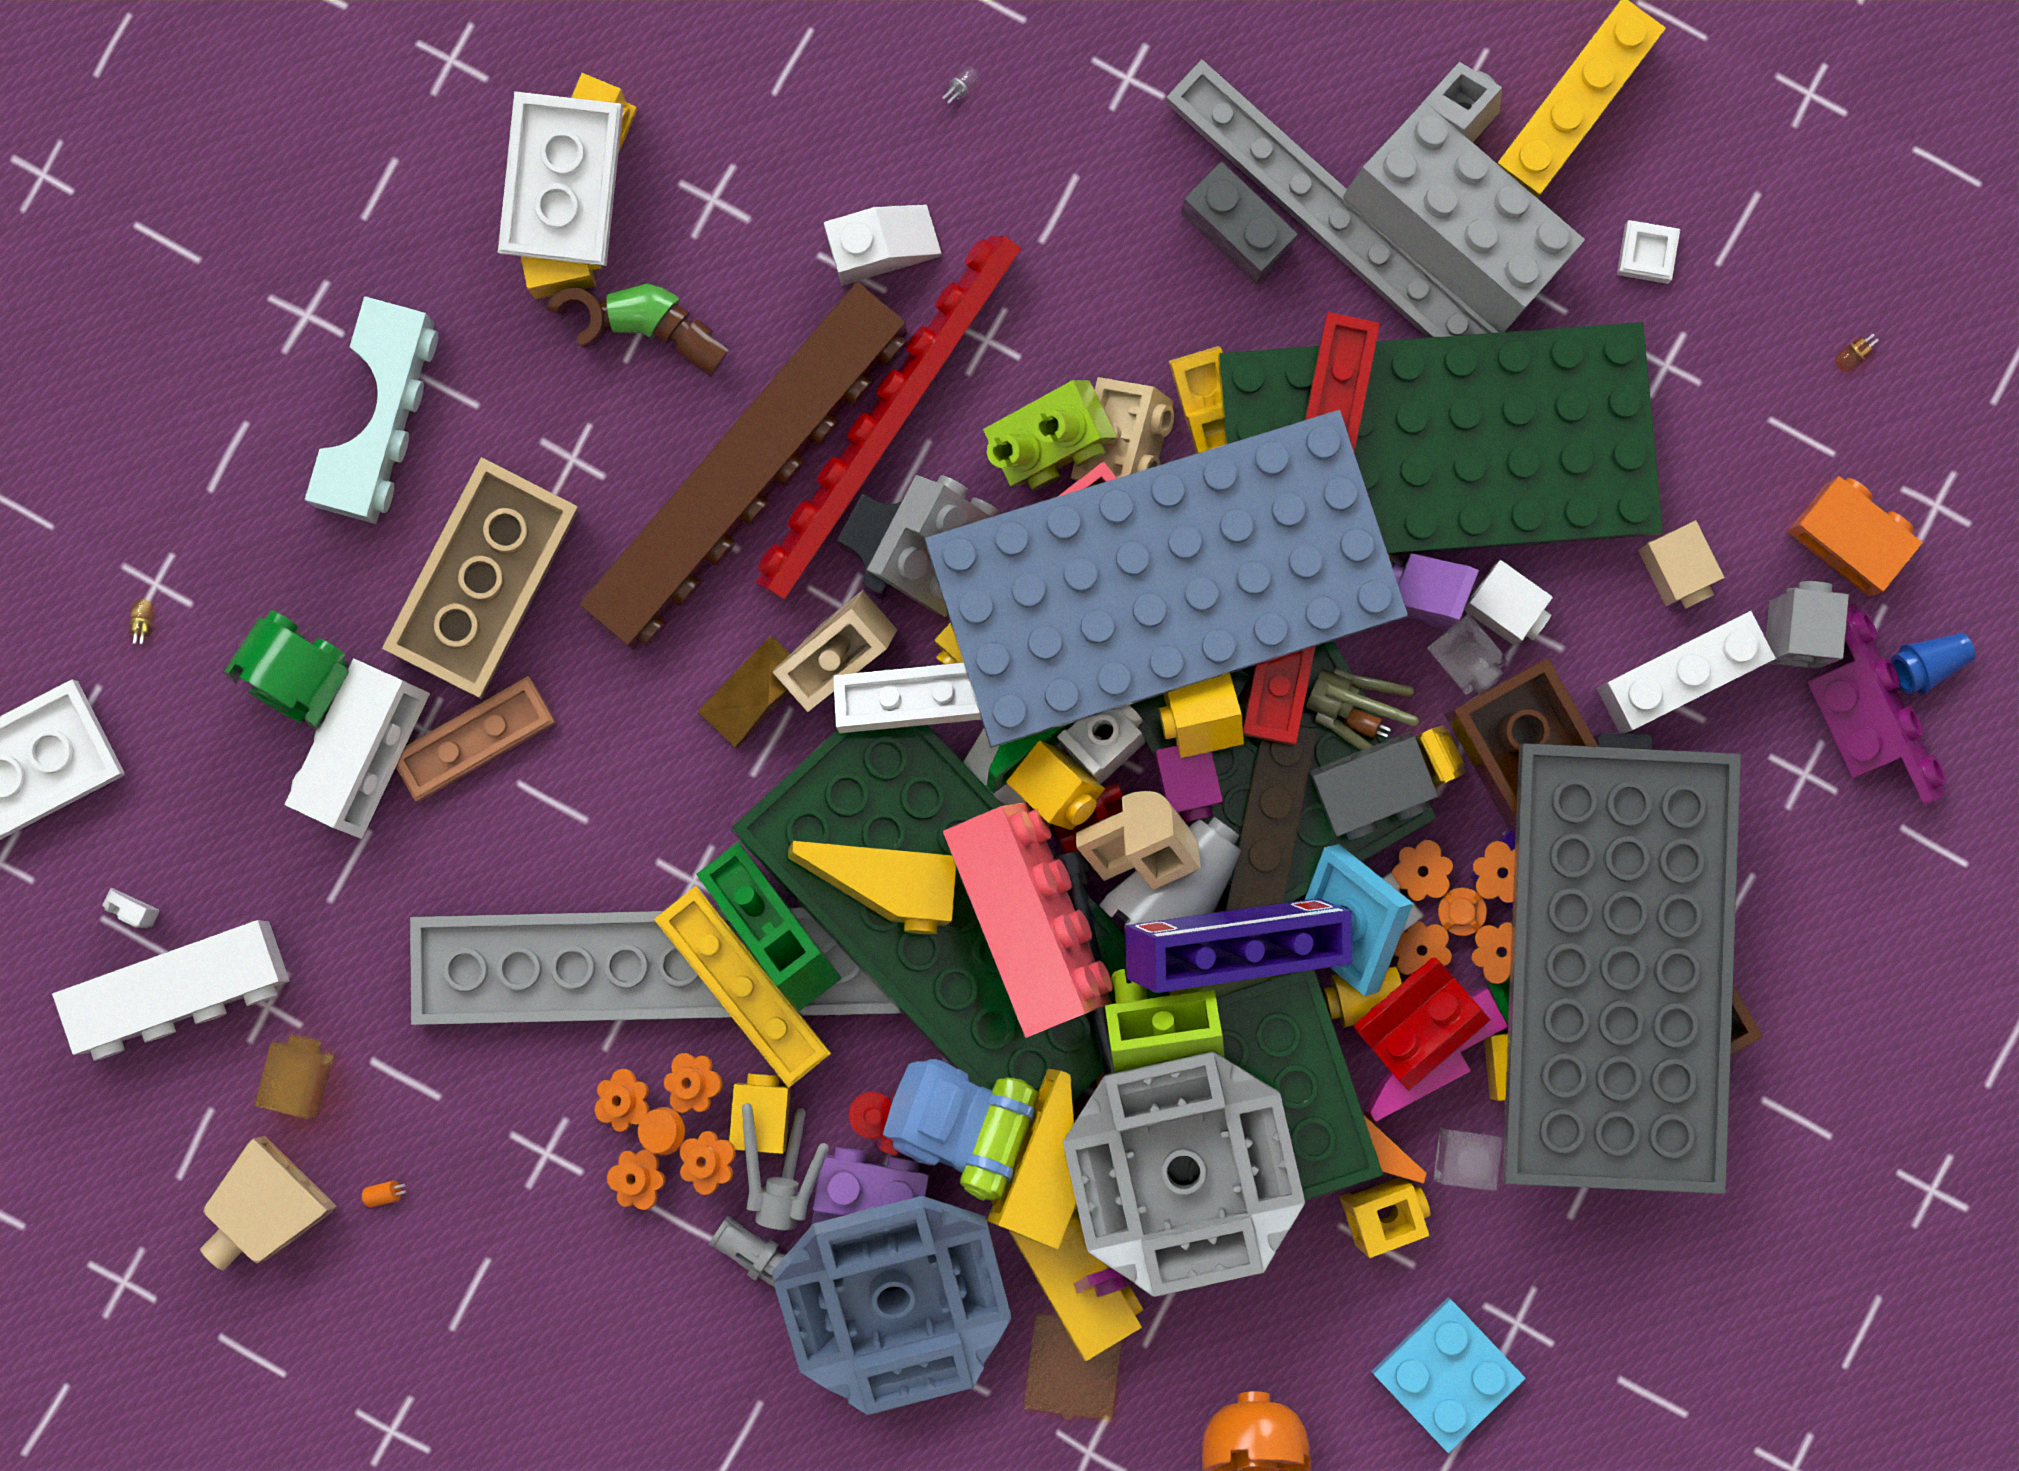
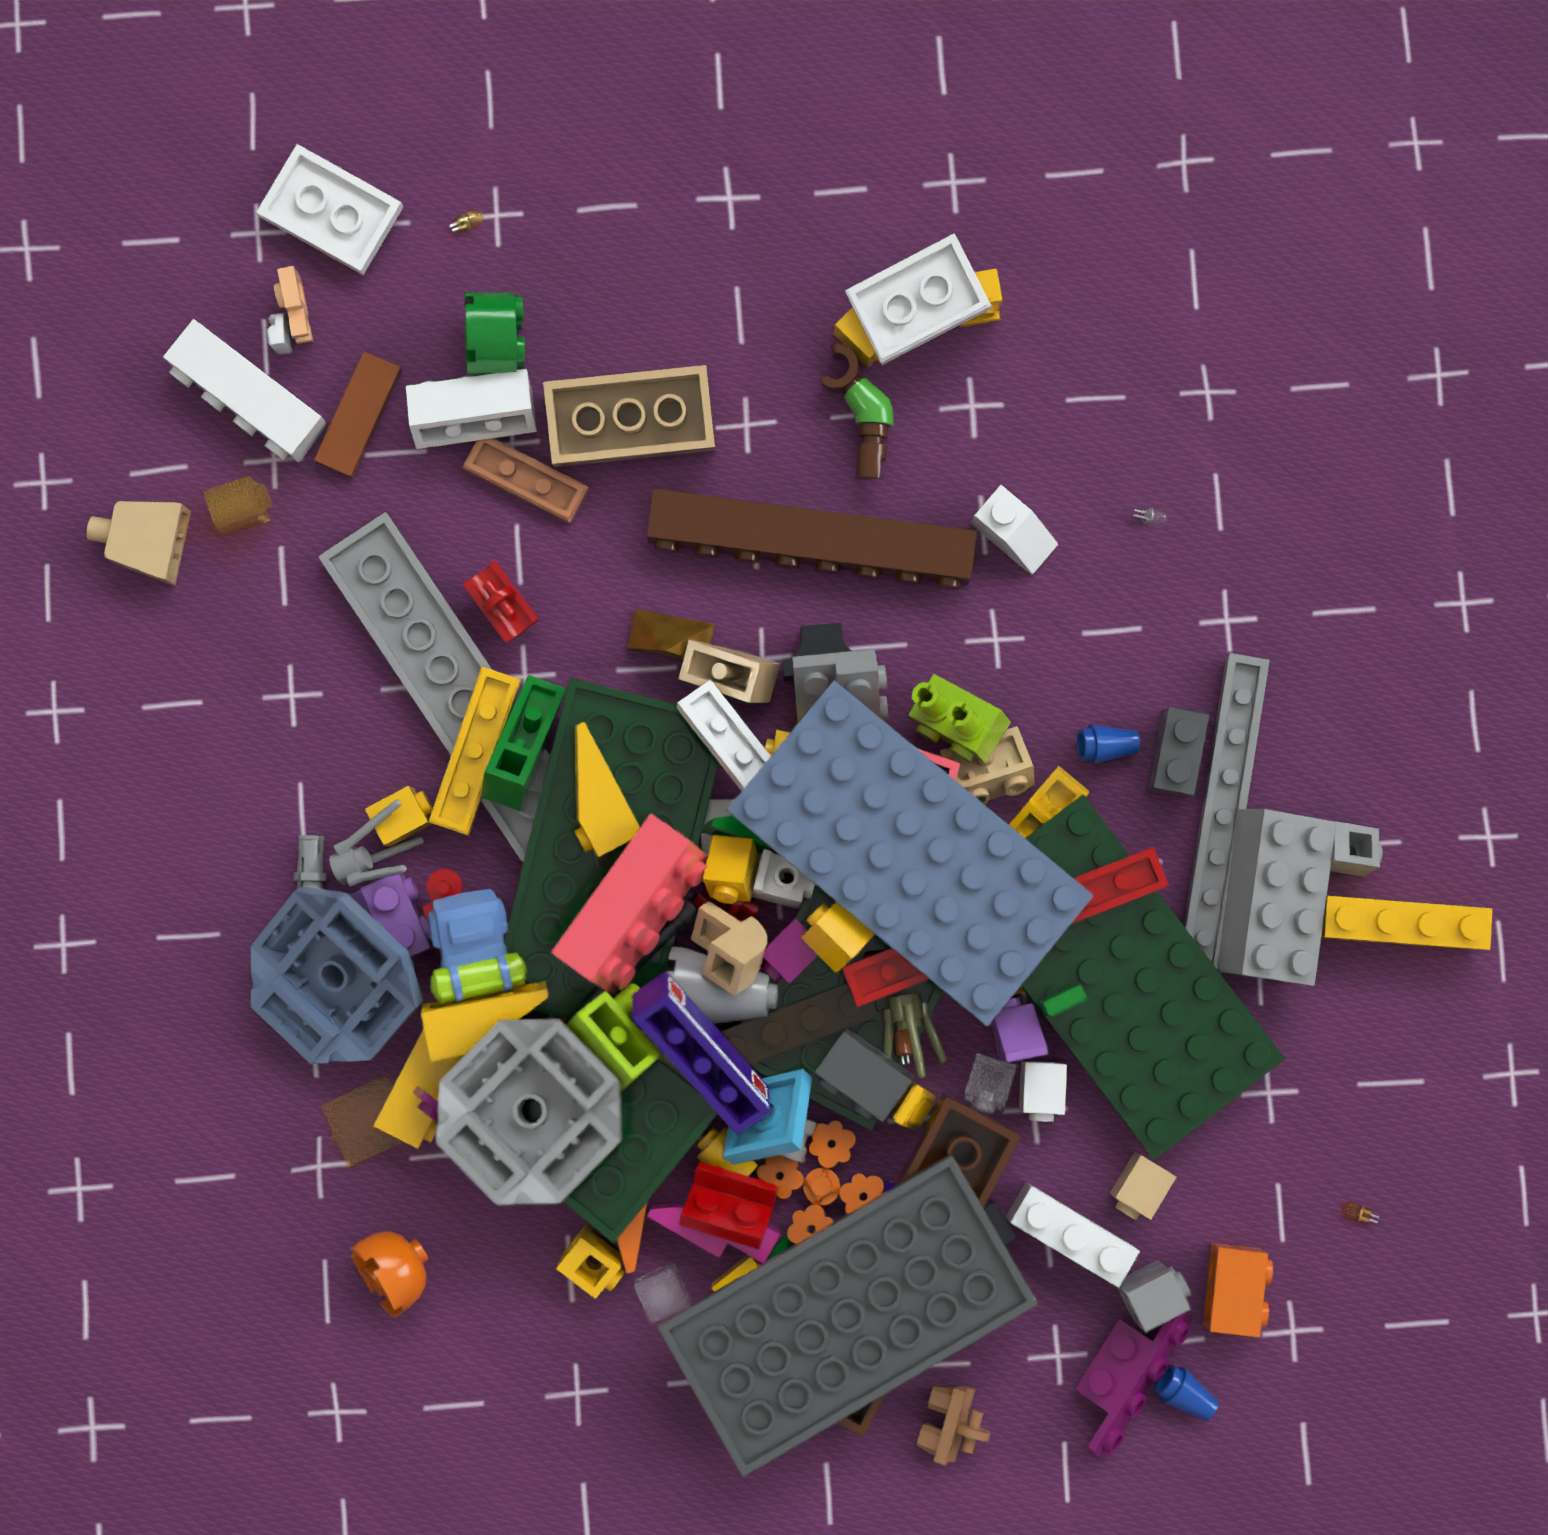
camera: 55 degrees right, 0 degrees up
light aqua arch [305,296,438,524] -> none
orange piece [361,1180,407,1208] -> none
orange plant [595,1053,736,1210] -> none
red plate [755,236,1022,599] -> none
medium azure plate [1371,1297,1526,1453] -> none
white tile [1617,220,1680,284] -> none
none -> light nougat plate [274,266,313,344]
none -> dark orange tile [314,351,402,479]
none -> red hips [463,560,539,644]
none -> medium nougat hips [917,1385,991,1466]
none -> green tile [1038,984,1087,1017]
none -> blue cone [1076,724,1140,765]

